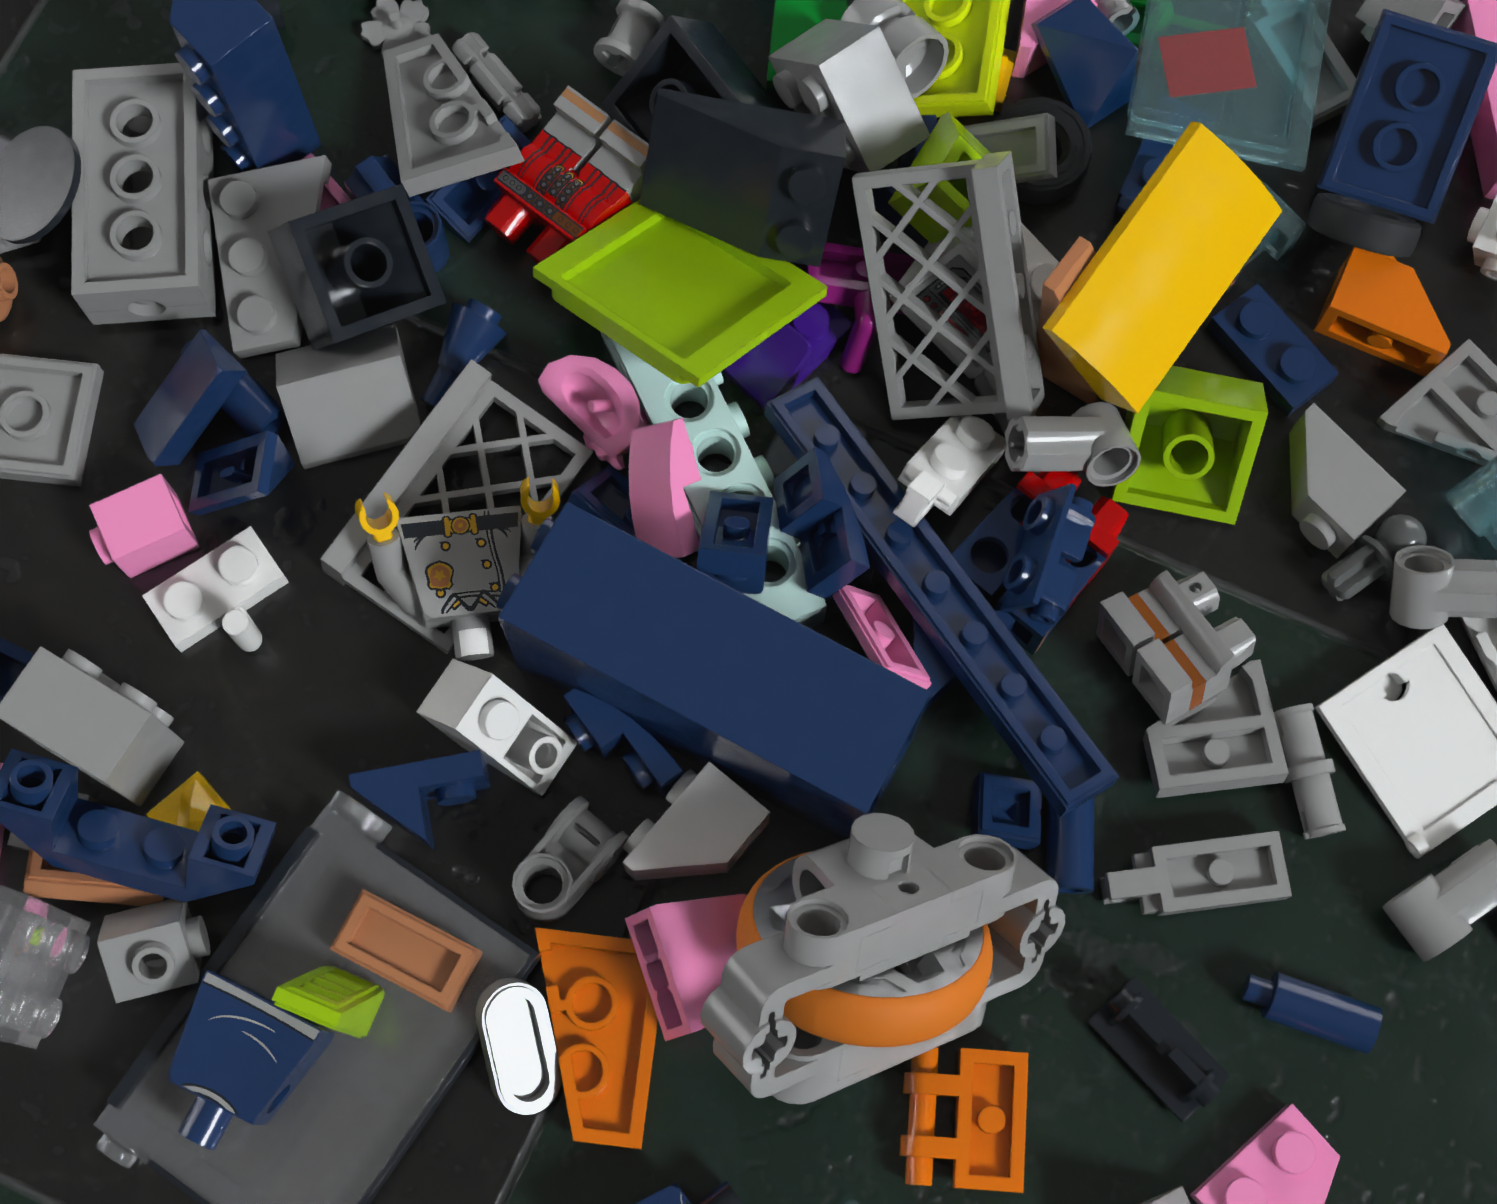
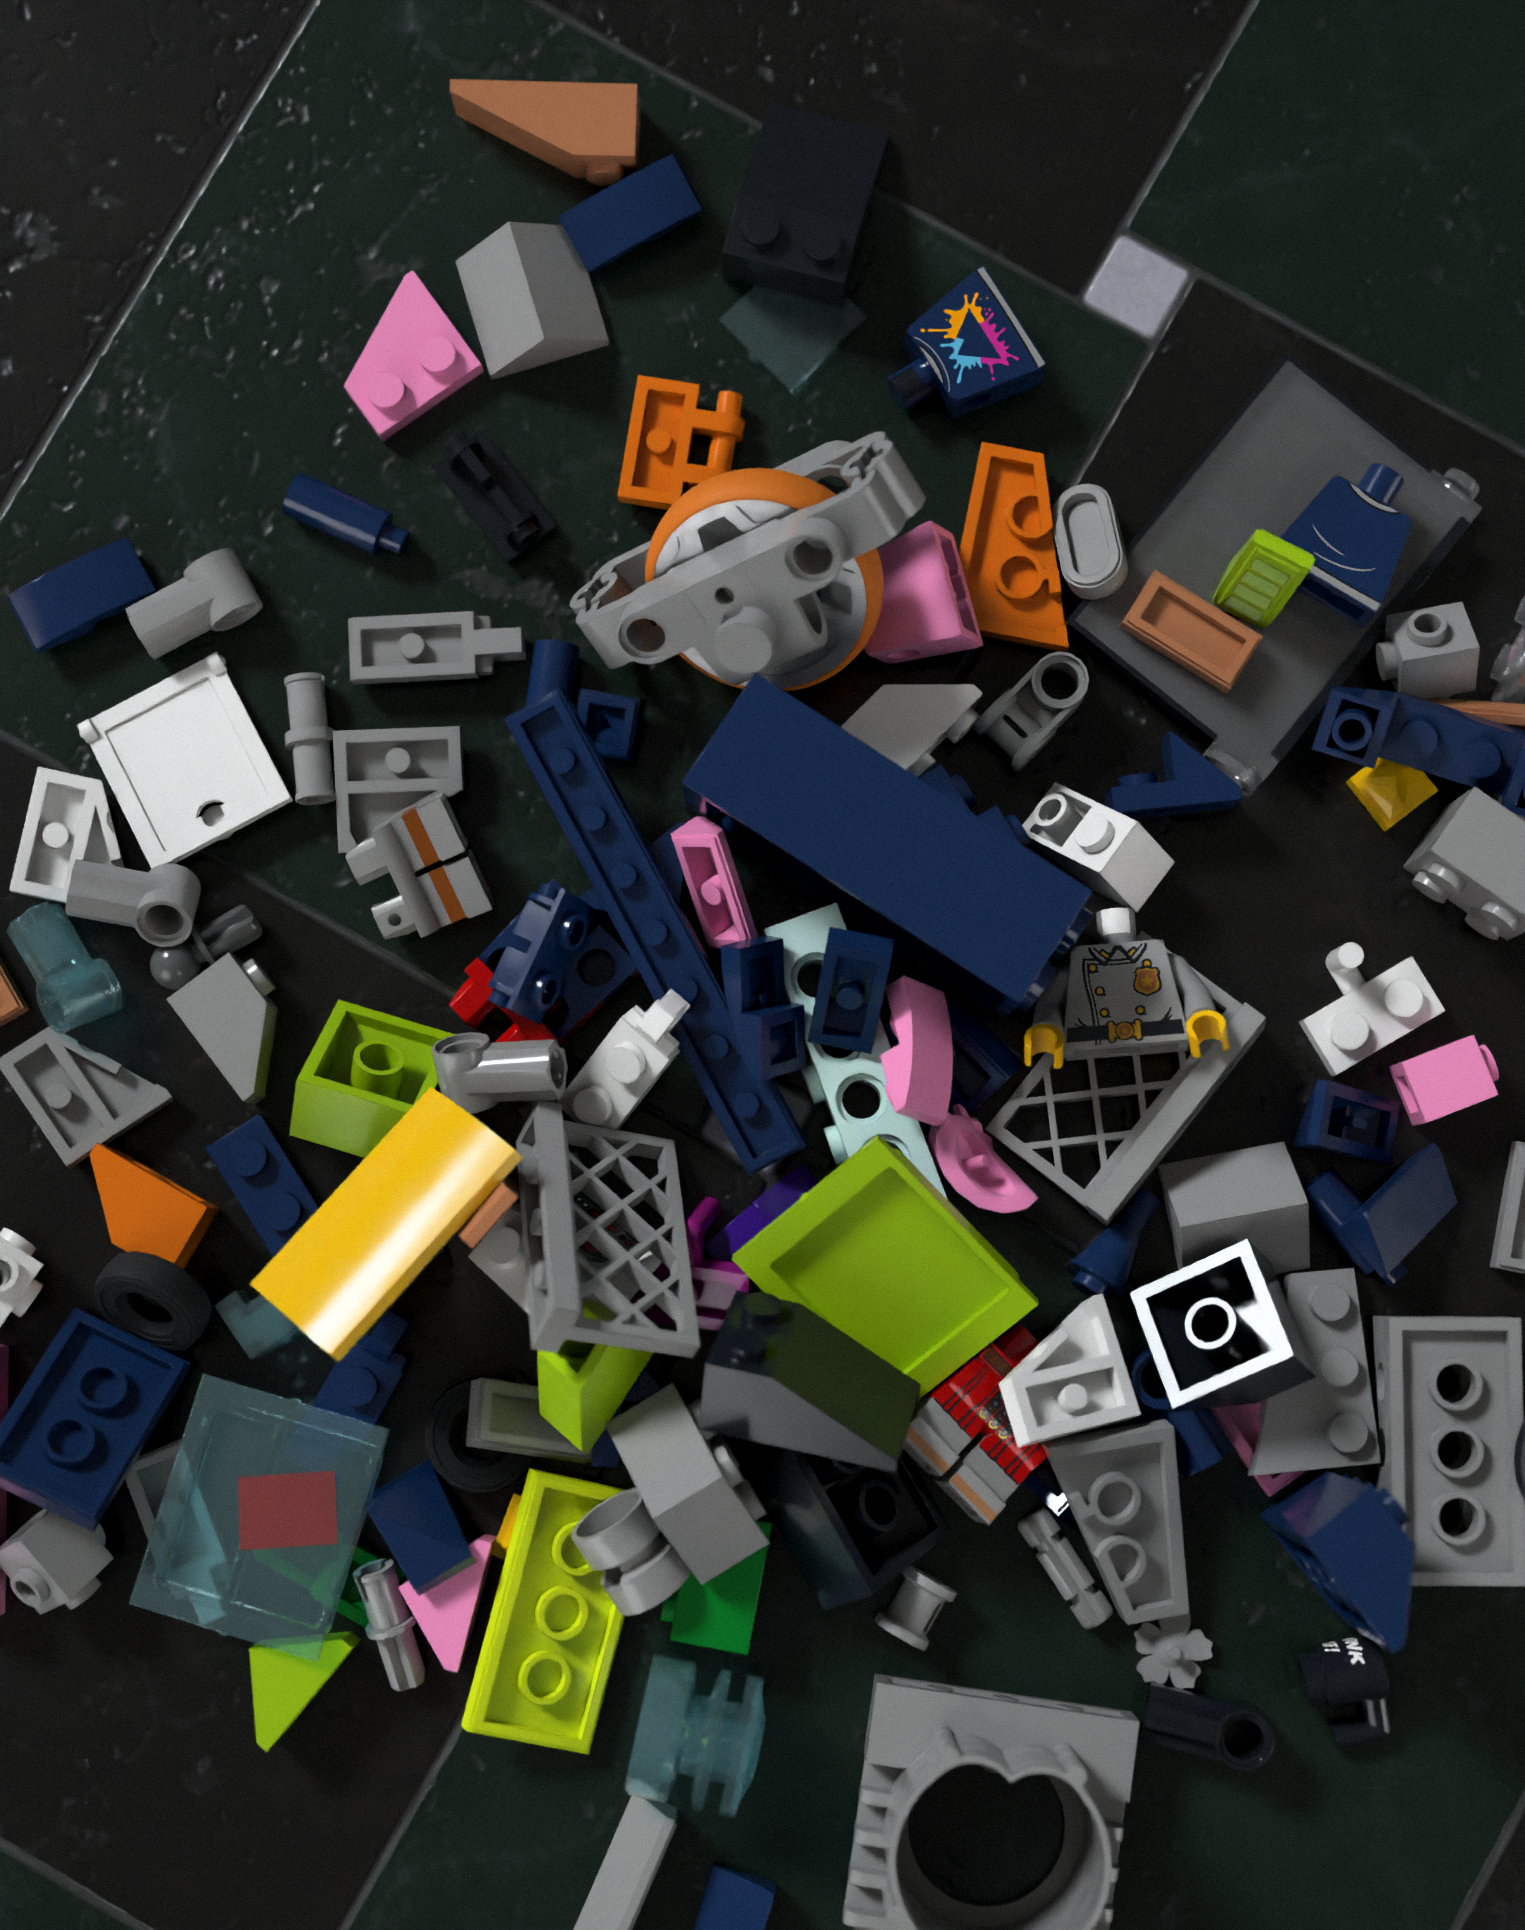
camera: 170 degrees left, 10 degrees up
none -> white wing [998,1293,1141,1448]

